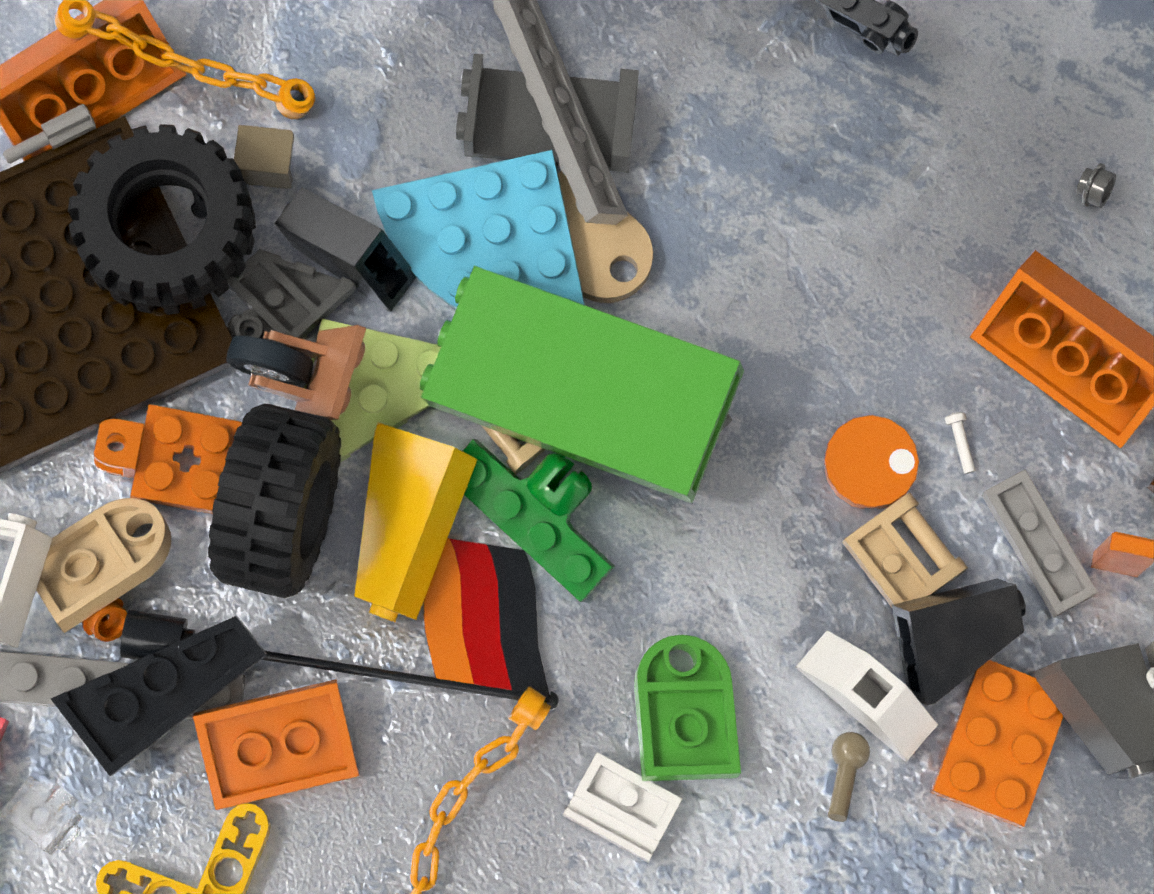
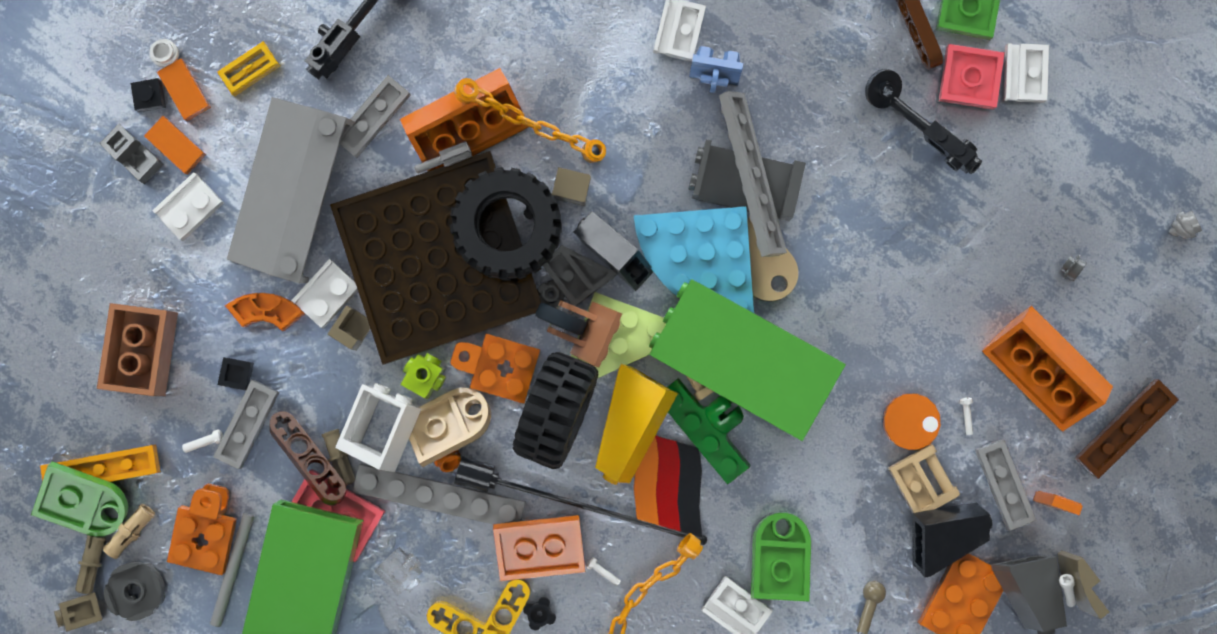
camera: 15 degrees right, 10 degrees up
black wing [51,616,268,776] -> none
white slope [795,631,938,762] -> none
none -> lime brick [400,353,446,399]
none -> black plate [523,597,556,631]
none -> white piece [586,557,621,586]

